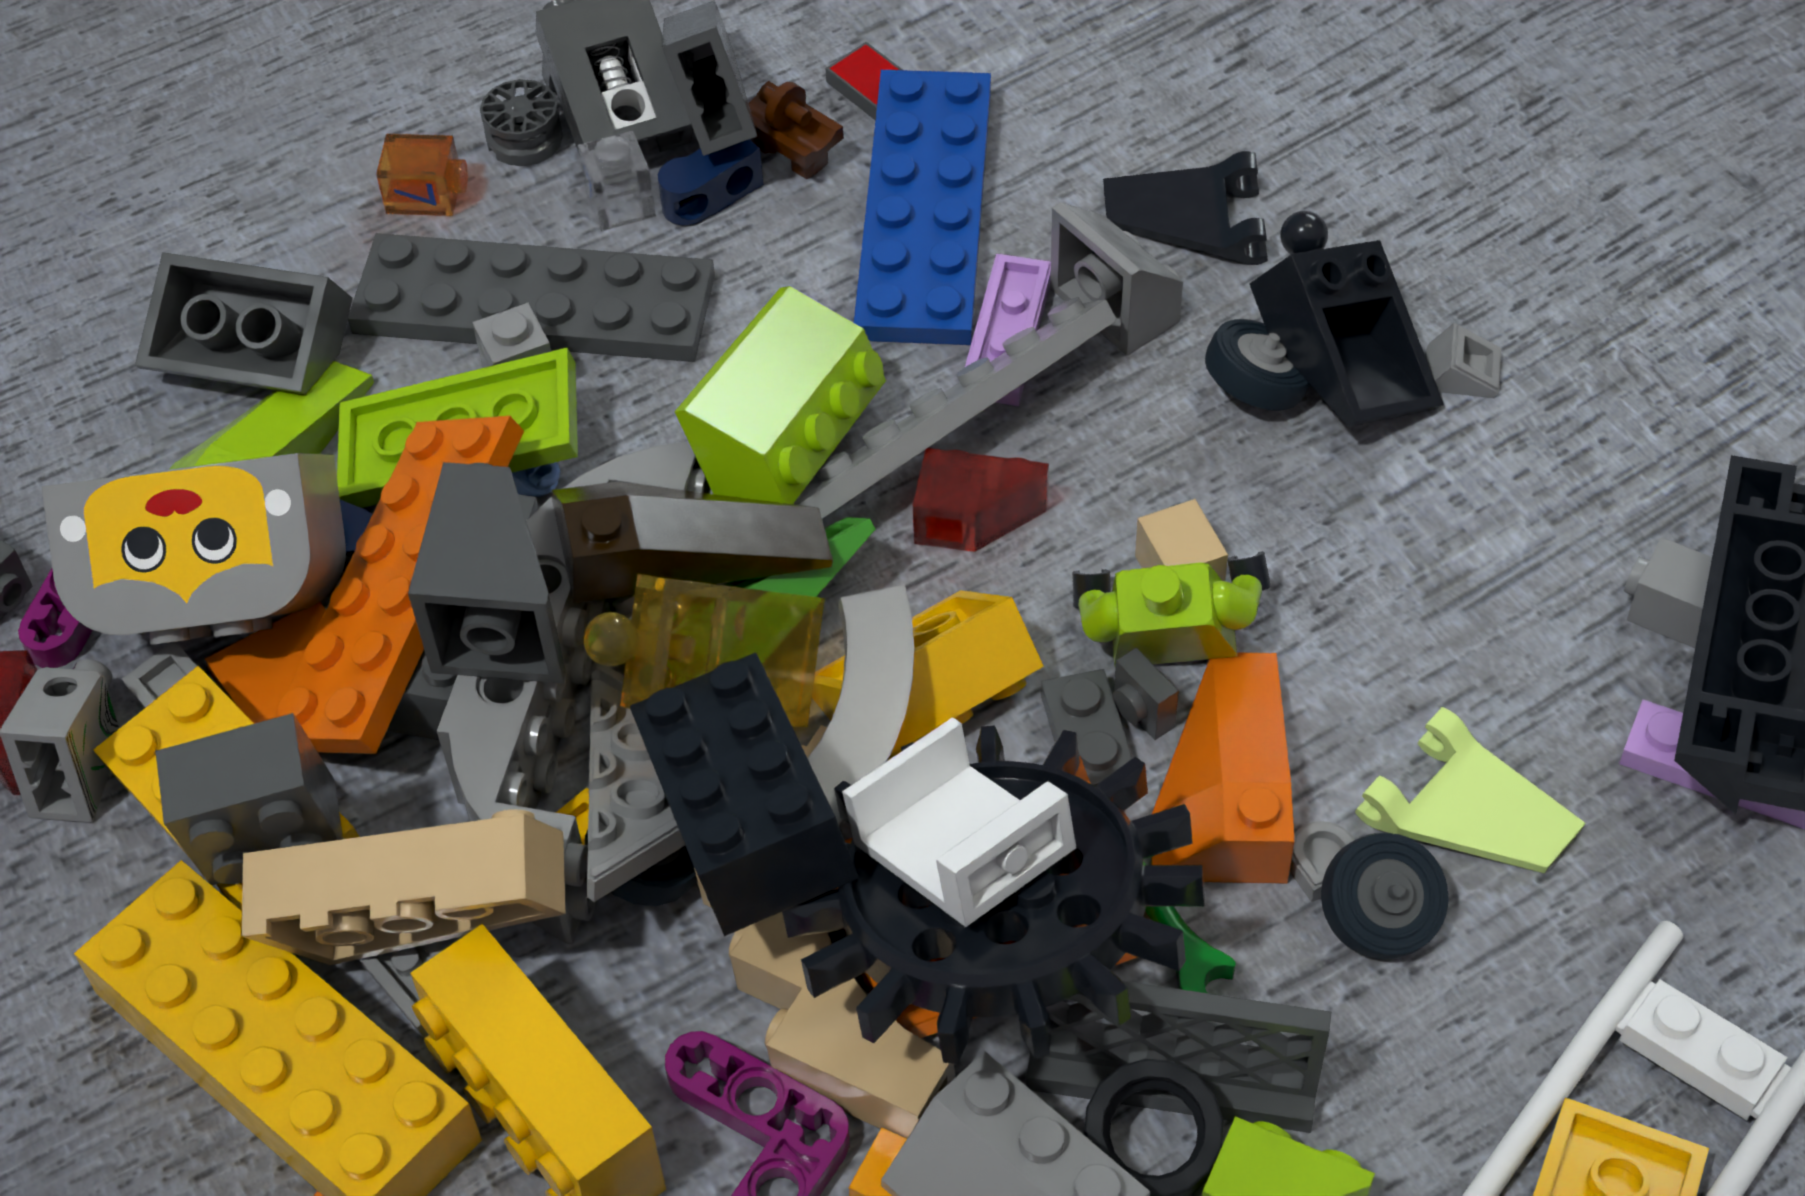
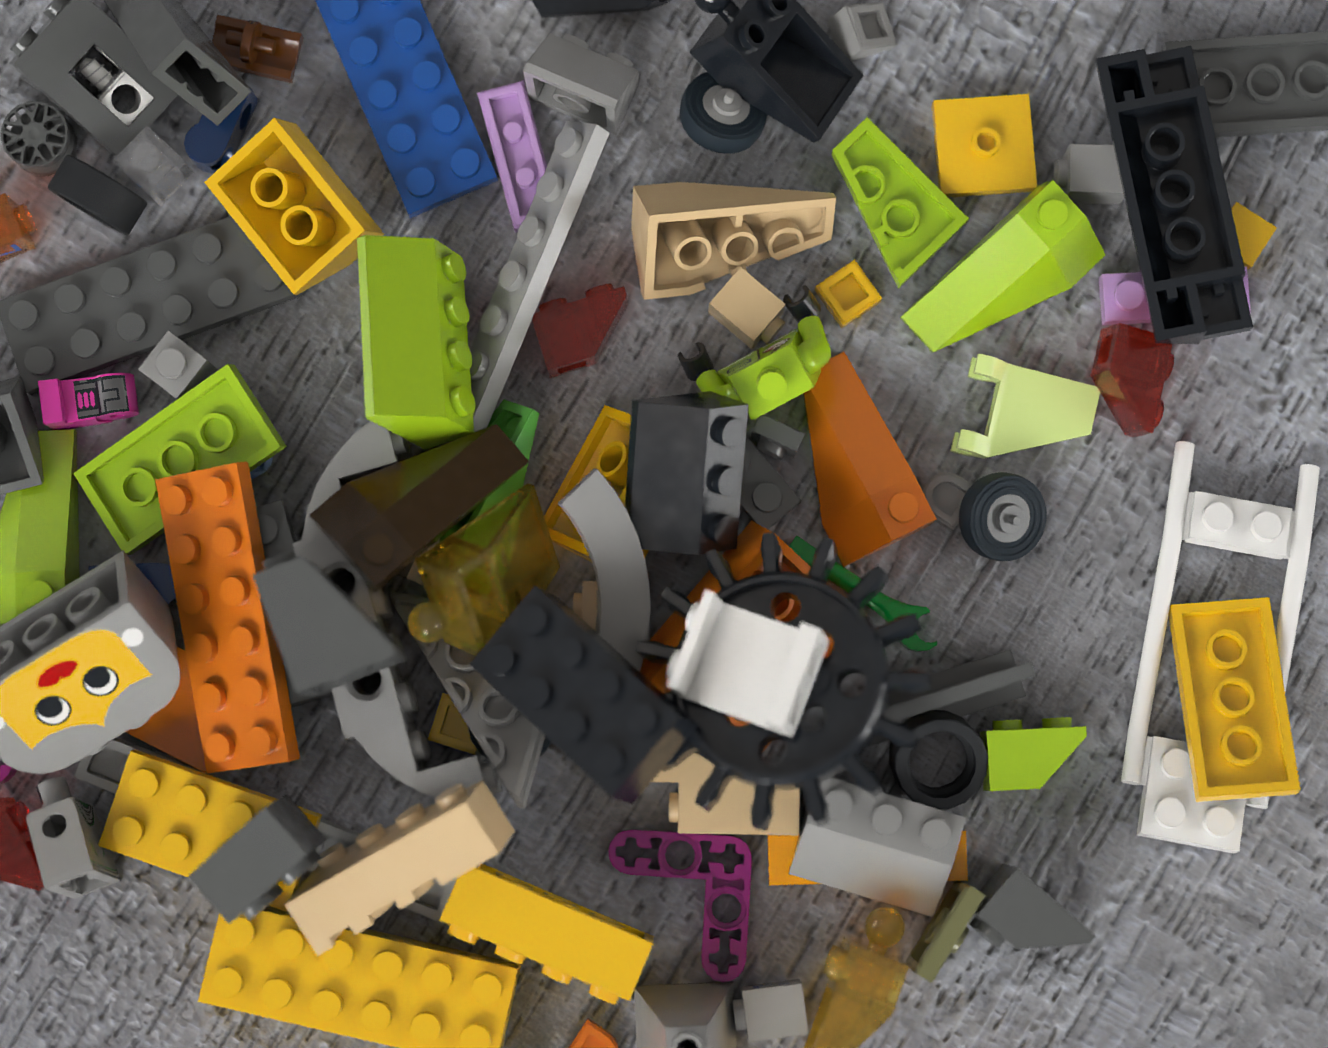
camera: 30 degrees left, 30 degrees up
none -> dark pink leg [38,373,139,430]
none -> black tyre [48,155,147,236]
none -> yellow slope [204,118,384,295]
none -> black slope [625,391,749,555]
none -> tan wedge [631,182,836,300]
none -> yellow tile [814,259,883,329]
none -> lime wing [831,117,969,289]
none -> lime wedge [900,180,1106,352]
none -> yellow plate [932,94,1037,198]
none -> clear red slope [1091,323,1174,437]

